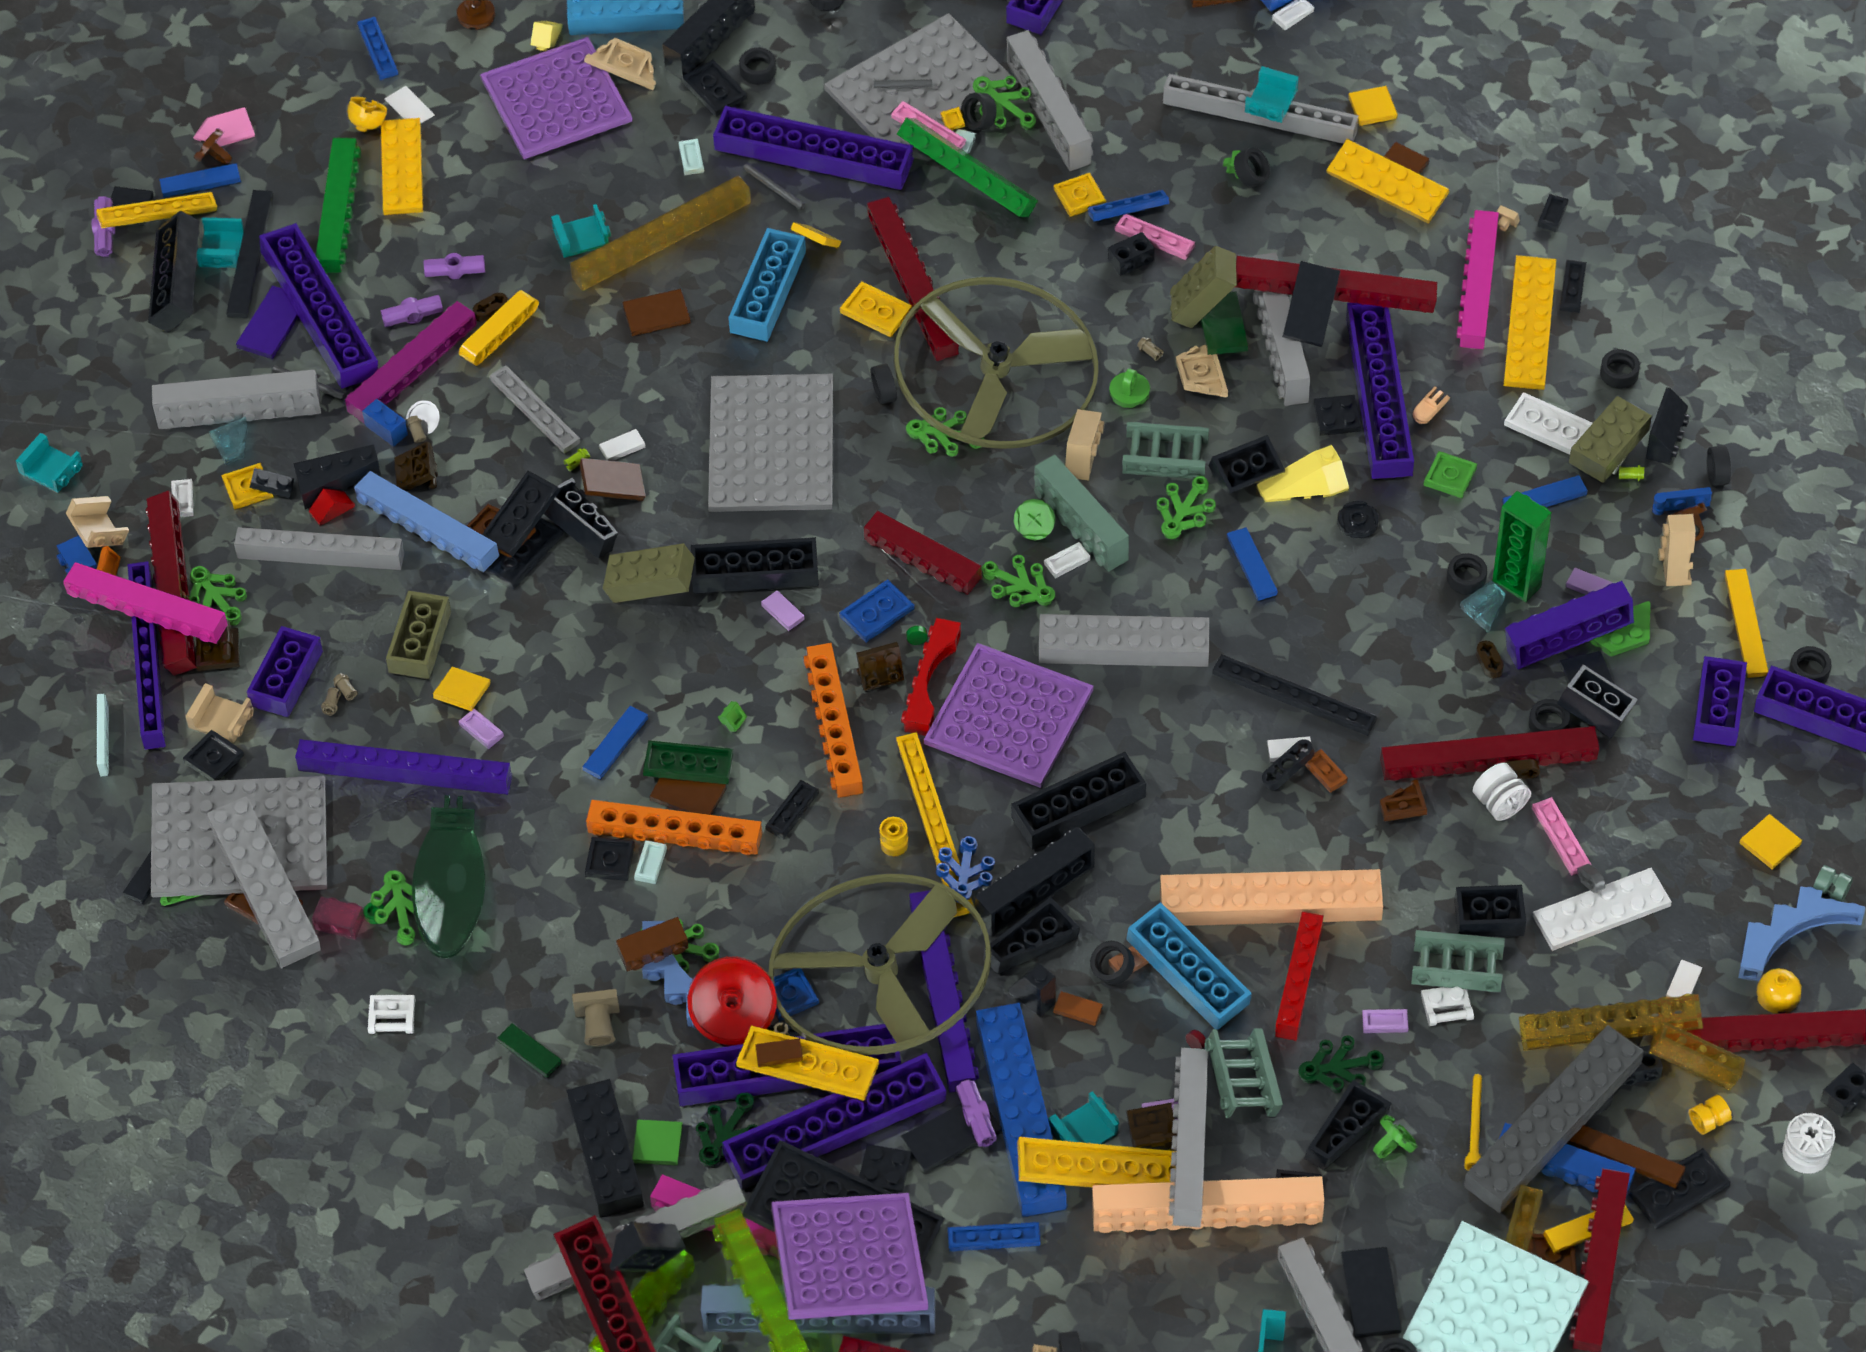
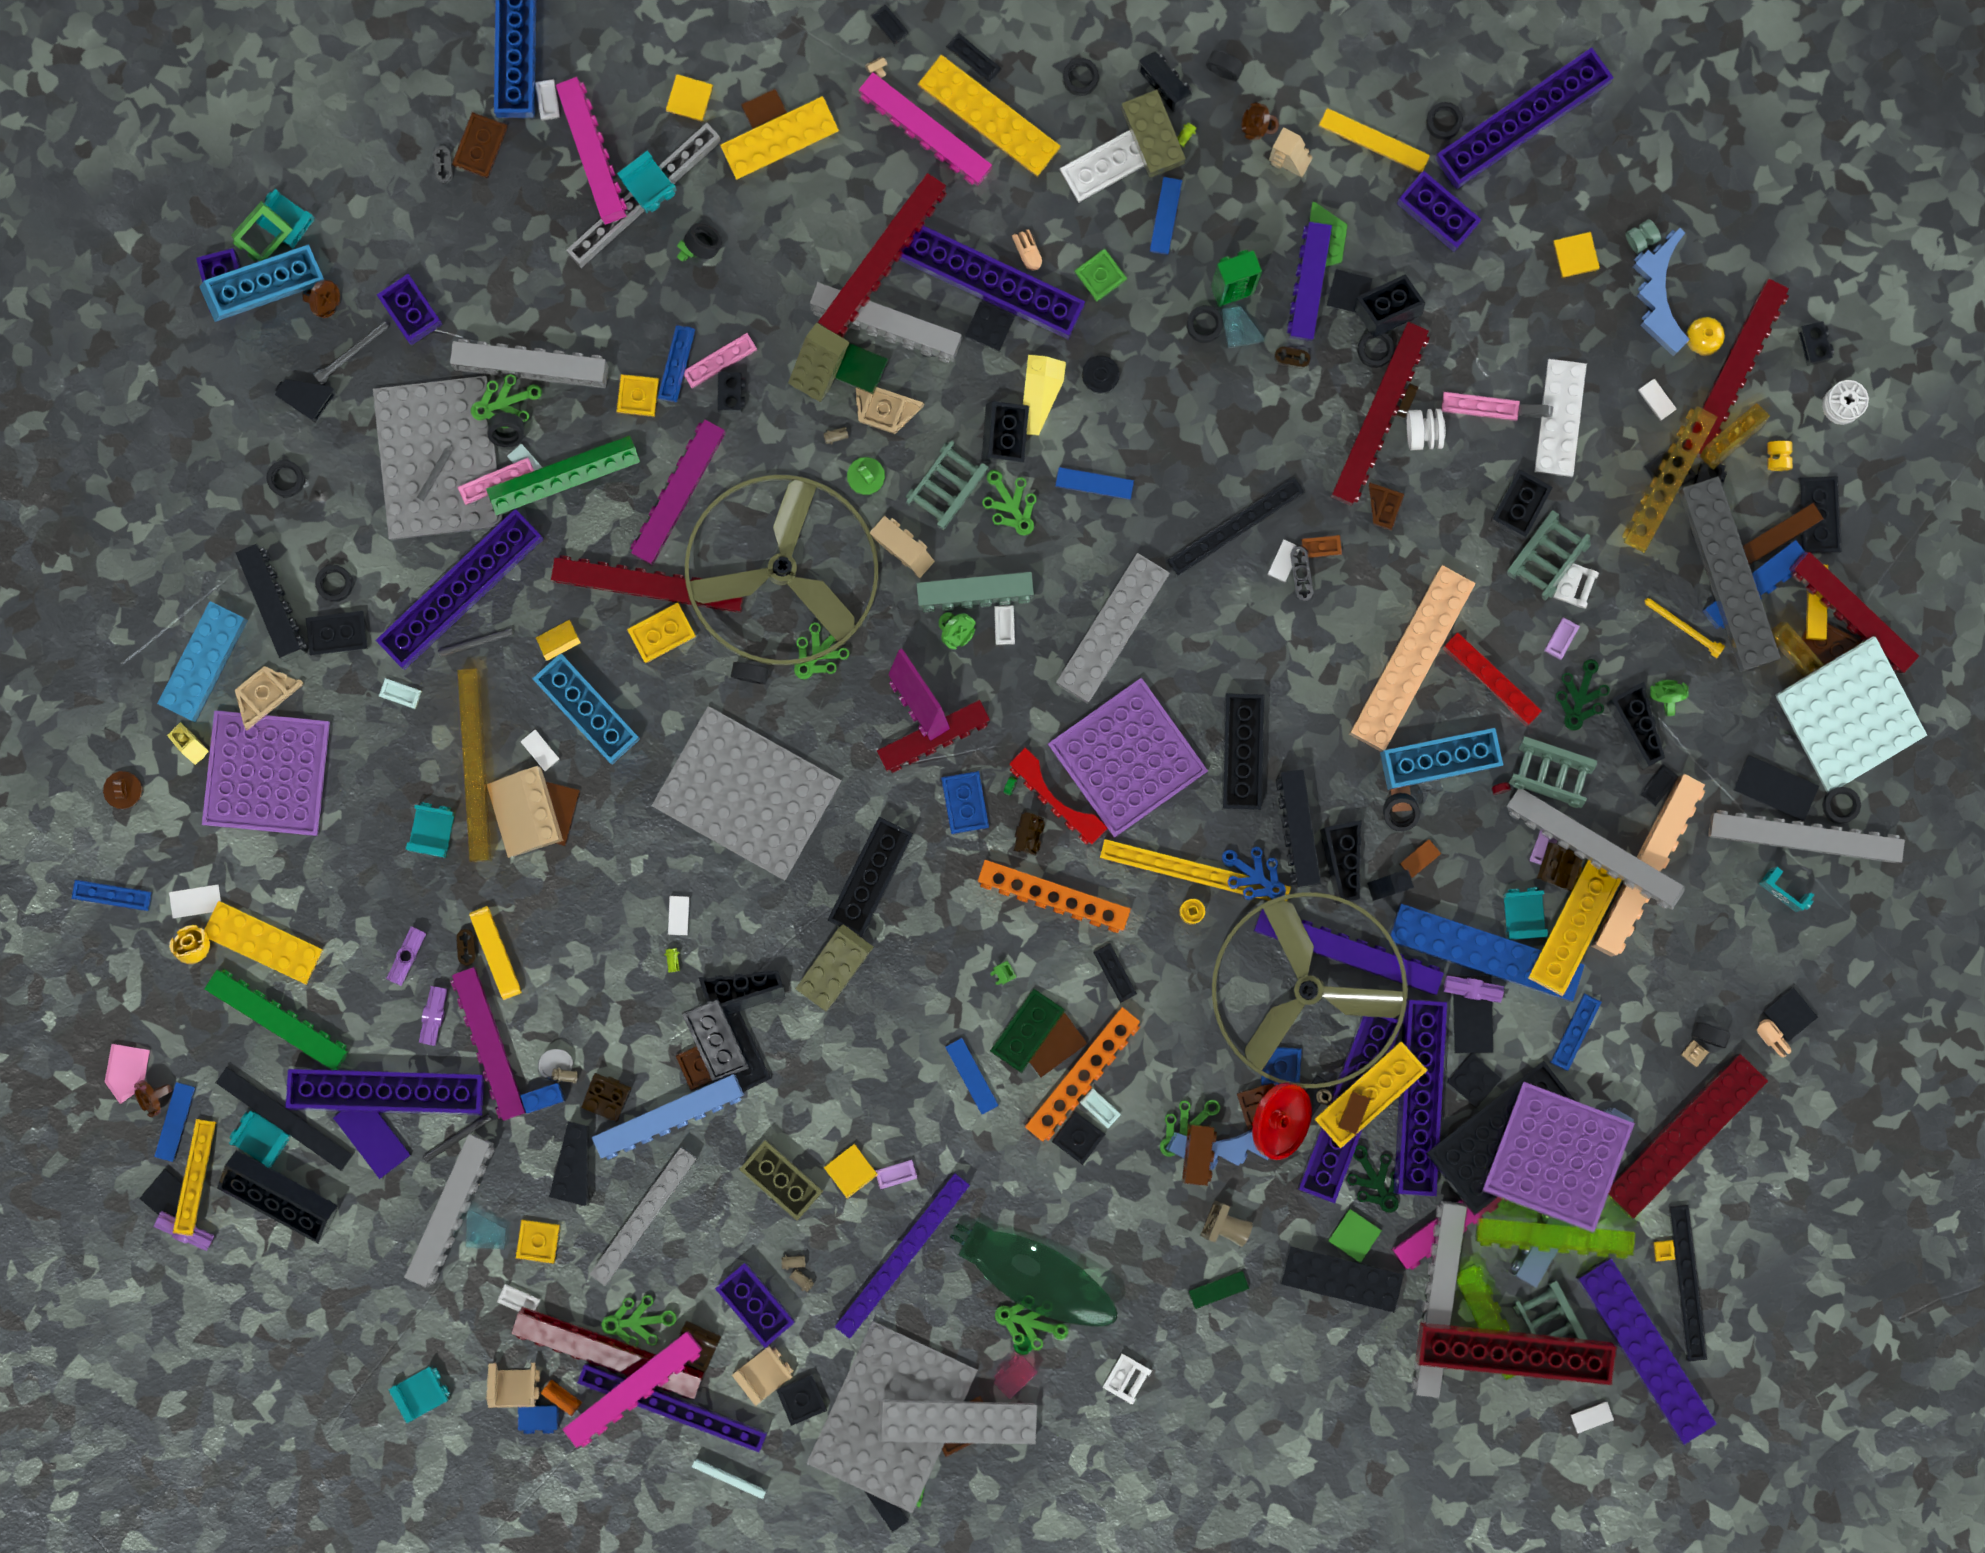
camera: 65 degrees left, 30 degrees up
black plate [249,468,295,498] -> none
red slope [309,489,355,526] -> none
light grey plate [490,365,580,454] -> none
tile [579,458,646,501] -> none
black slope [610,1221,686,1272] -> none
lavender tile [761,591,805,631] -> none
yellow tile [940,107,965,130] -> none
bright green plant [982,555,1055,607] -> none
black tile [1282,261,1340,347] -> none
lavender tile [1566,568,1613,595] -> none
blue plate [1652,487,1712,515] -> none
none -> tan slope [487,766,563,858]
none -> white tile [521,730,560,771]
none -> dark pink brick [556,77,627,225]
none -> magenta brick [630,420,726,566]
none -> magenta slope [888,648,950,741]

